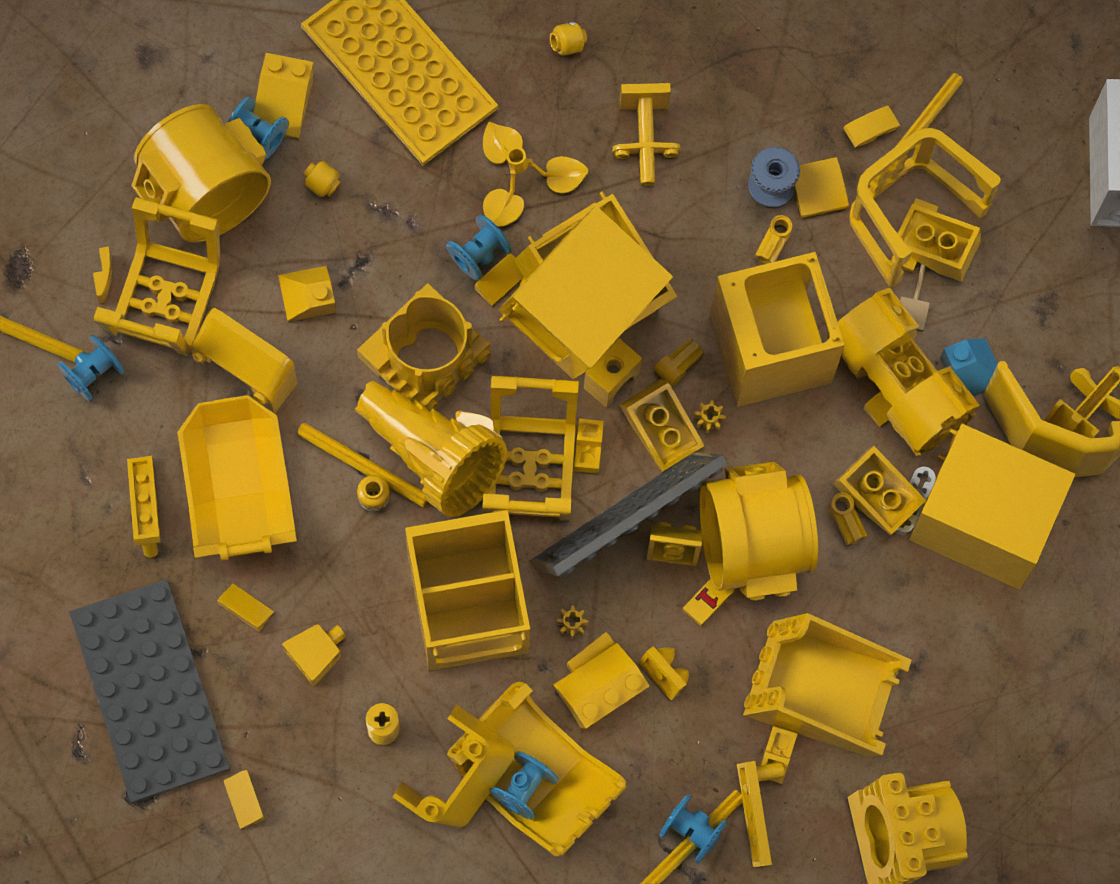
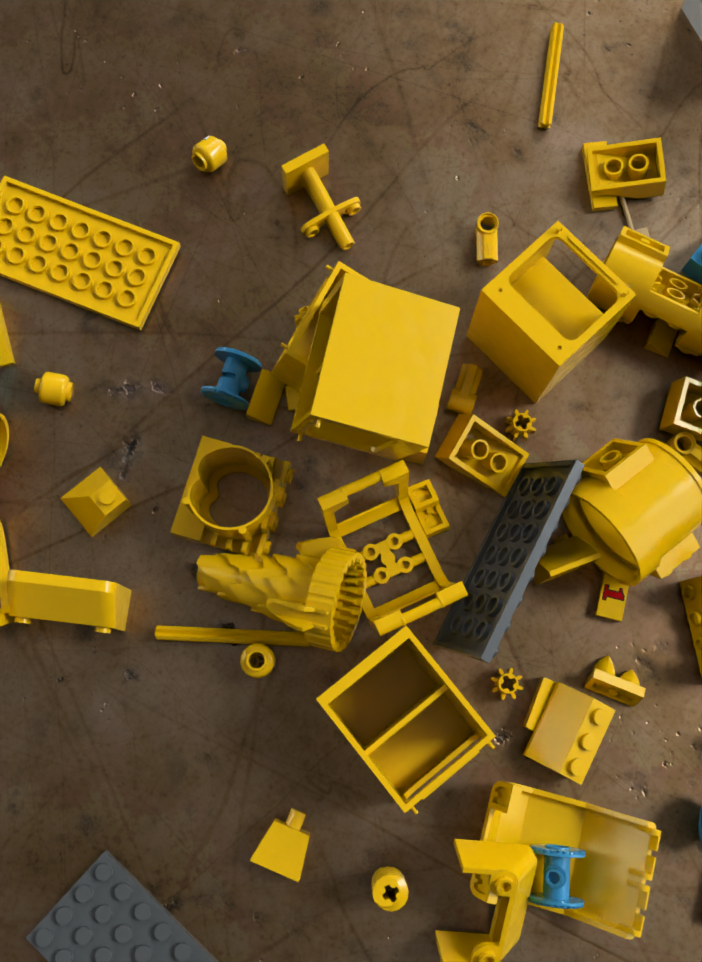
camera: 25 degrees left, 5 degrees up
yellow piece [127,456,161,558] -> none
yellow windscreen [177,395,297,561] -> none
yellow slope [217,583,274,632] -> none
yellow plant [483,122,589,227] -> none
sand blue hose [748,147,800,208] -> none
yellow slope [794,157,849,218] -> none
yellow slope [843,106,900,148] -> none
yellow windscreen [849,128,1001,287] -> none

